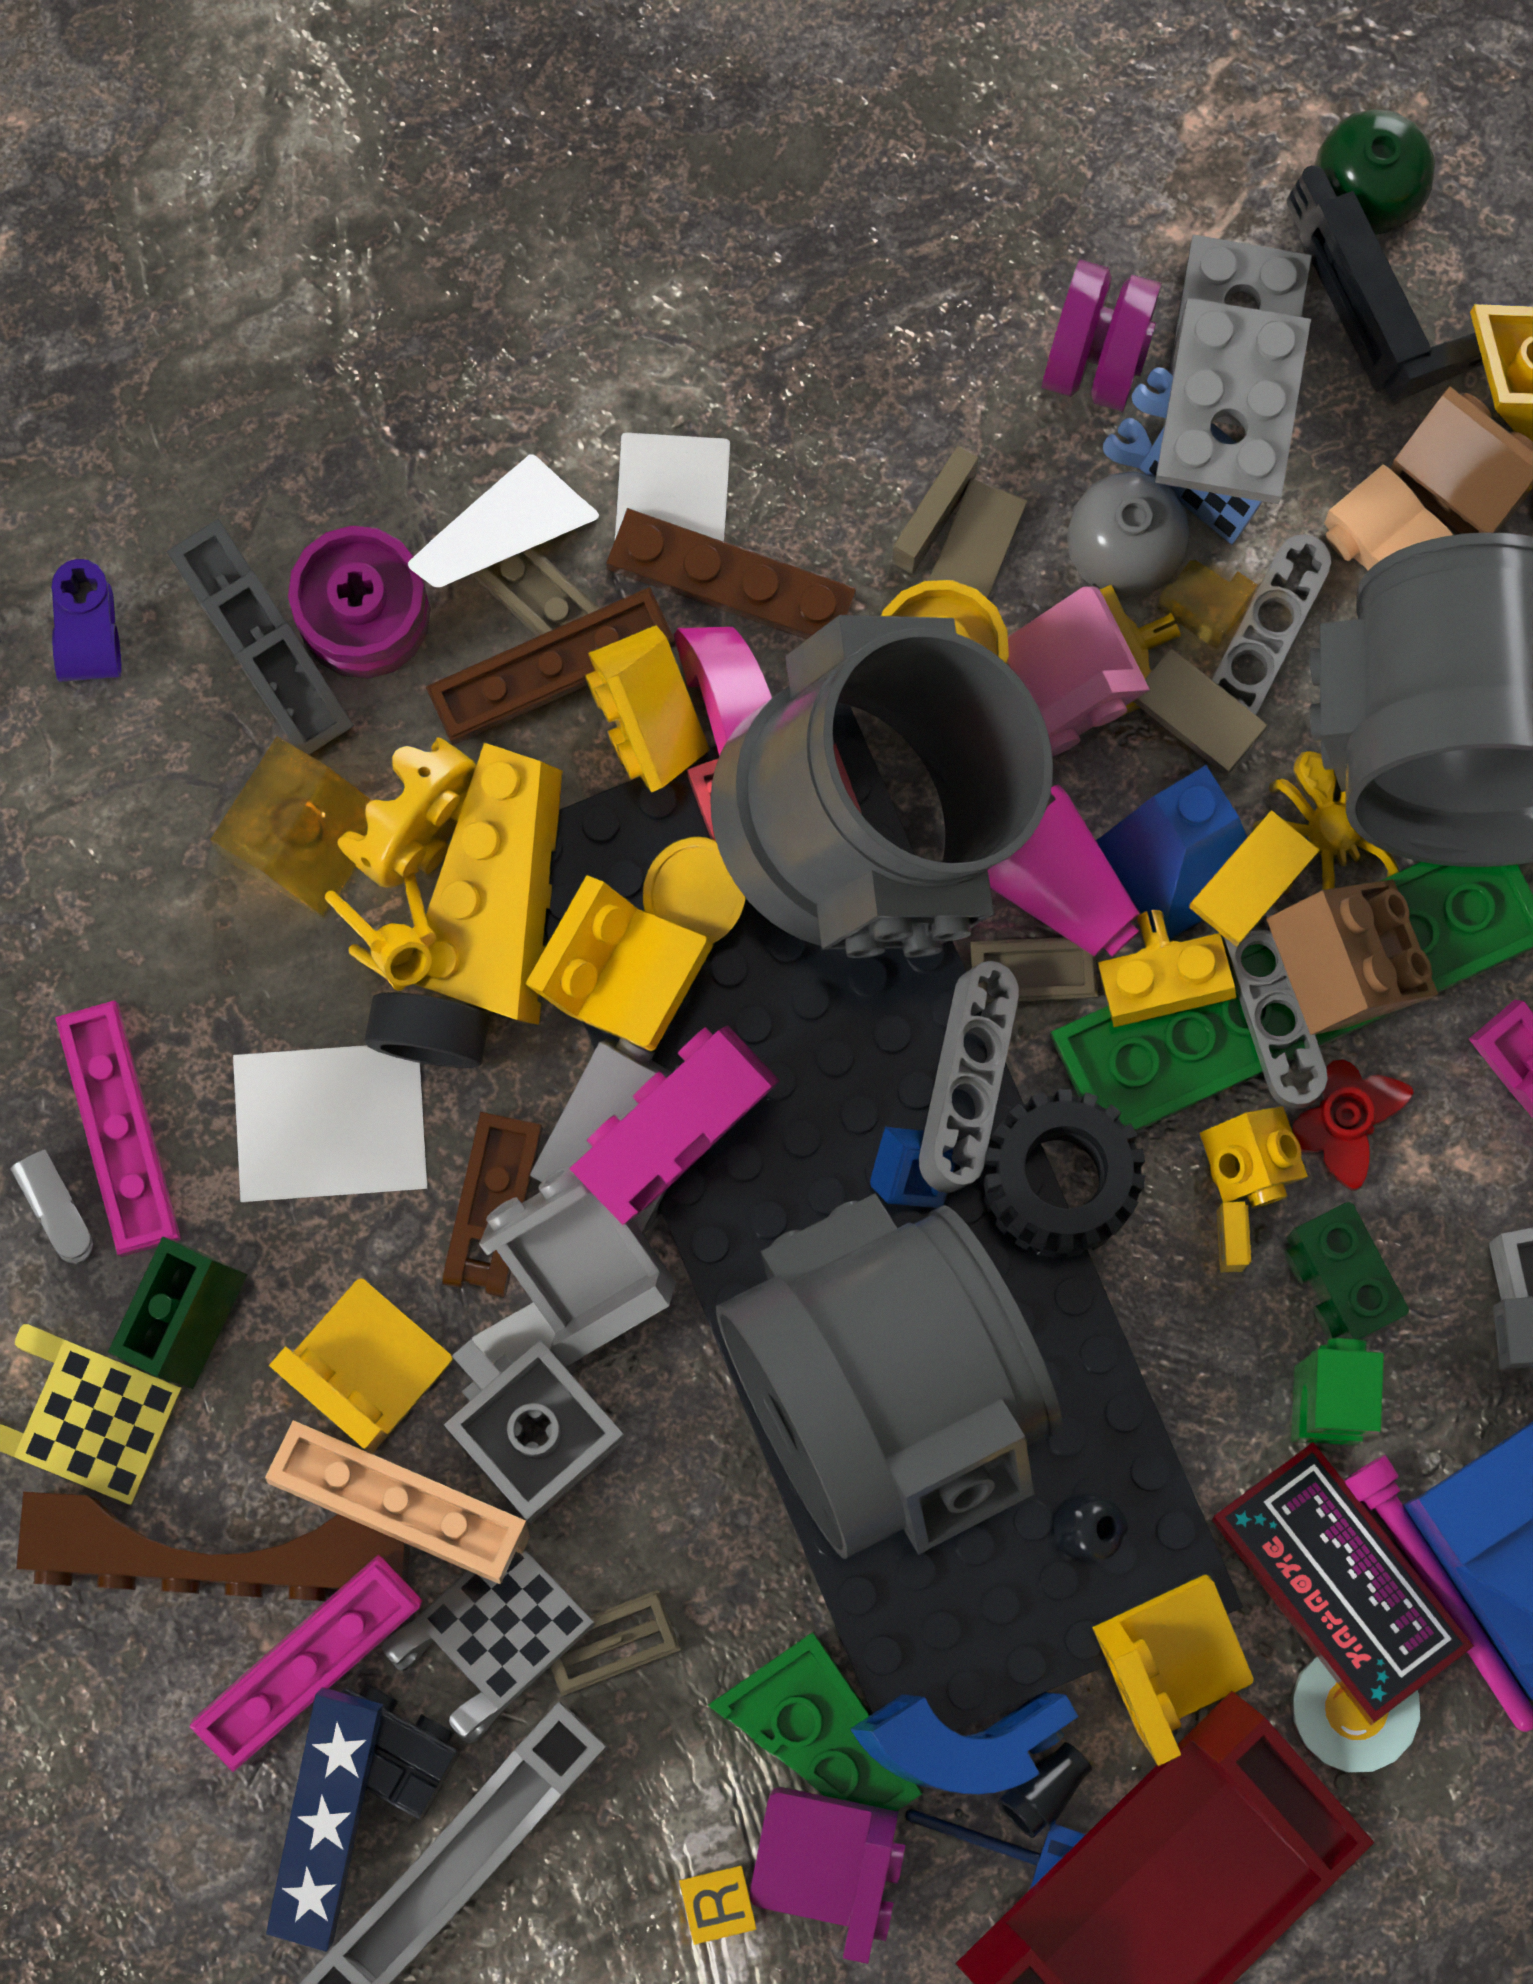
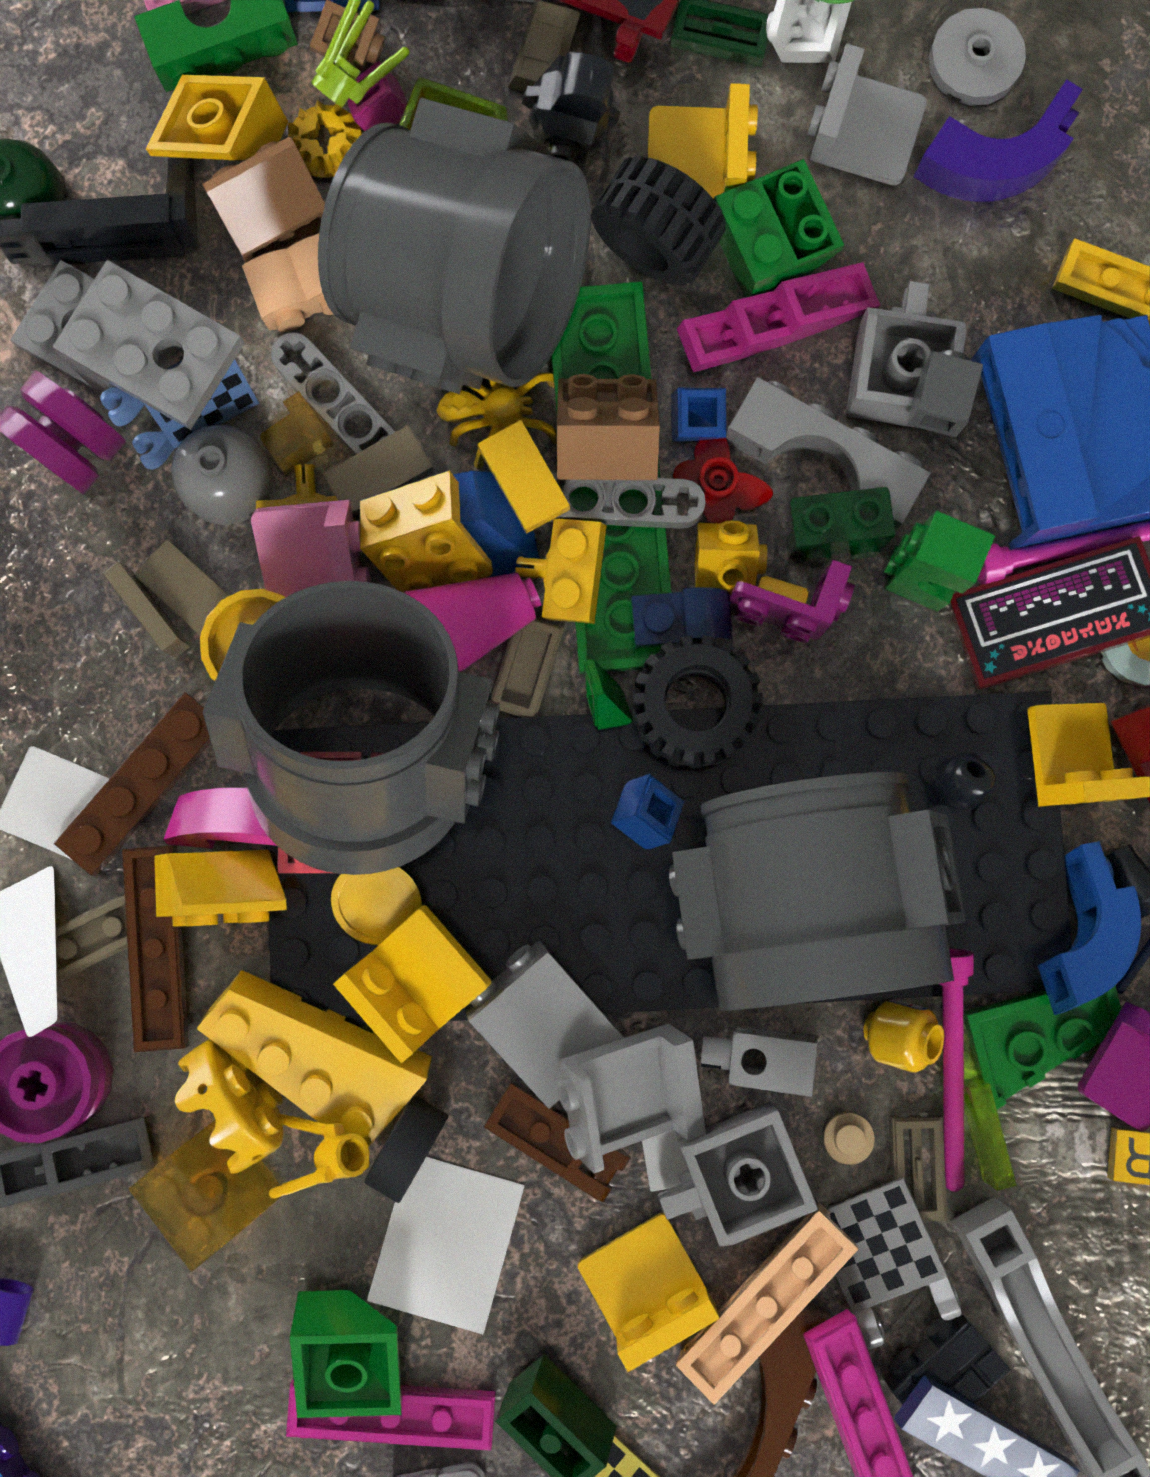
camera: 70 degrees left, 5 degrees up
dark pink wedge [569,1025,780,1226] -> none
light grey beam [919,961,1019,1193] -> none
none -> green slope [289,1290,402,1418]
none -> yellow bracket [360,470,493,592]
none -> green slope [584,659,632,730]
none -> dark blue brick [631,587,733,649]
none -> blue slope [671,387,726,442]
none -> light grey torso [701,1027,818,1097]
none -> light grey arch [726,377,931,531]
none -> magenta bracket [729,560,855,643]
none -> tan plate [823,1112,875,1165]
none -> yellow head [863,999,945,1073]
none -> dark pink piece [939,948,974,1192]
none -> clear neon green tile [964,1077,1017,1191]

